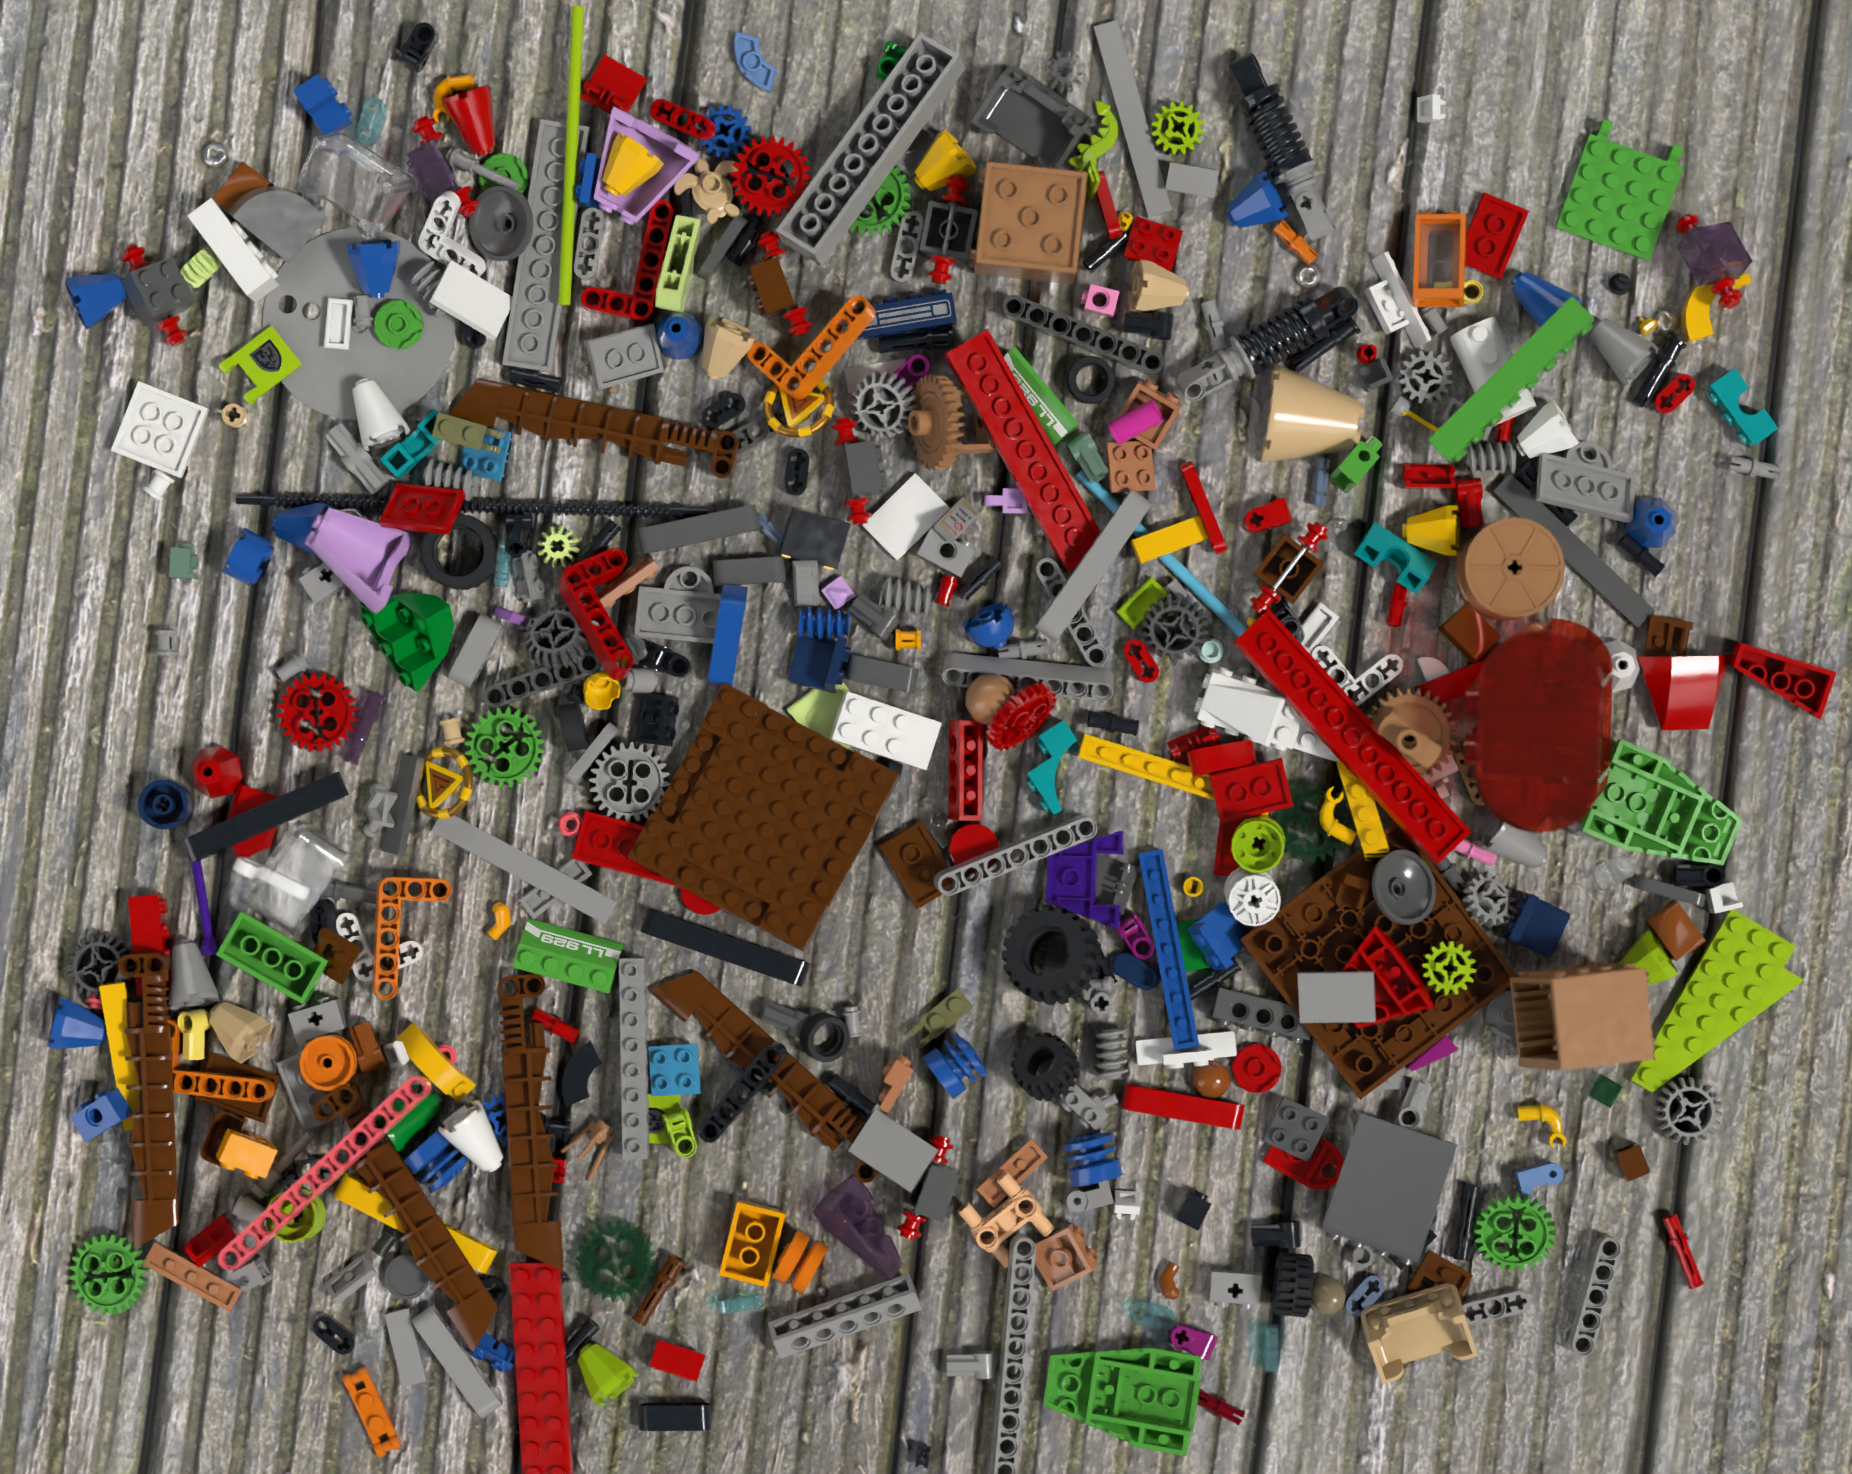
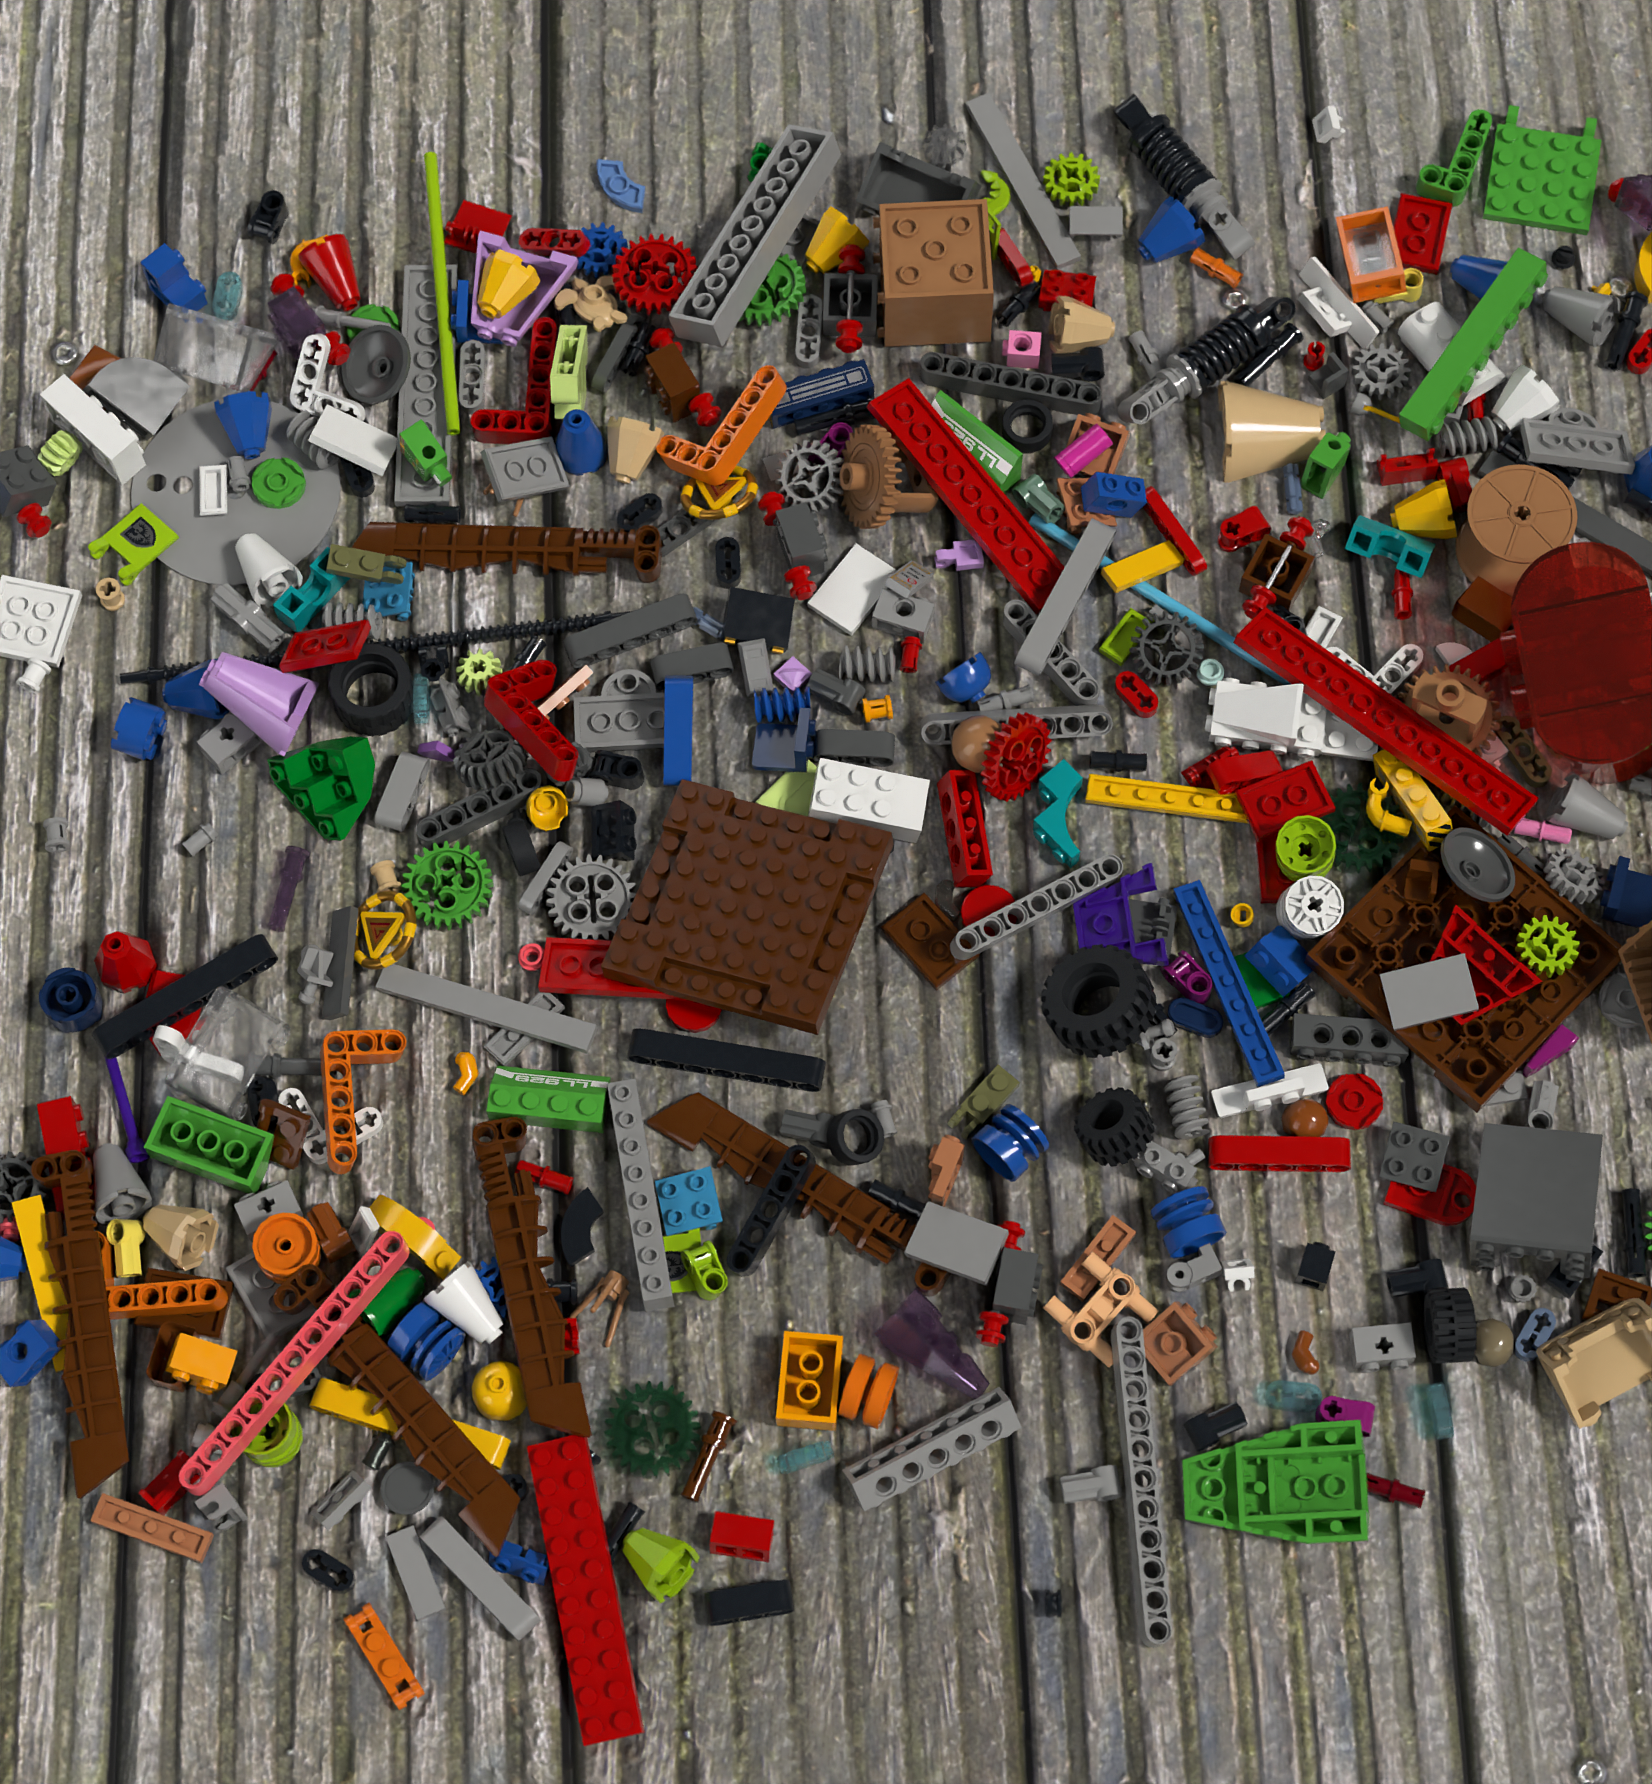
camera: 10 degrees left, 20 degrees down
bright green gear [69,1233,149,1315] -> none
sand green brick [169,543,198,580] -> none
red gear [277,672,359,753] -> none
black pin [957,555,1003,601] -> none
none -> bright green torso [399,419,452,486]
none -> yellow cylinder [471,1361,527,1421]
none -> blue brick [1081,472,1147,518]
none -> black piece [1183,1402,1248,1452]
none -> bright green beam [1416,109,1492,207]

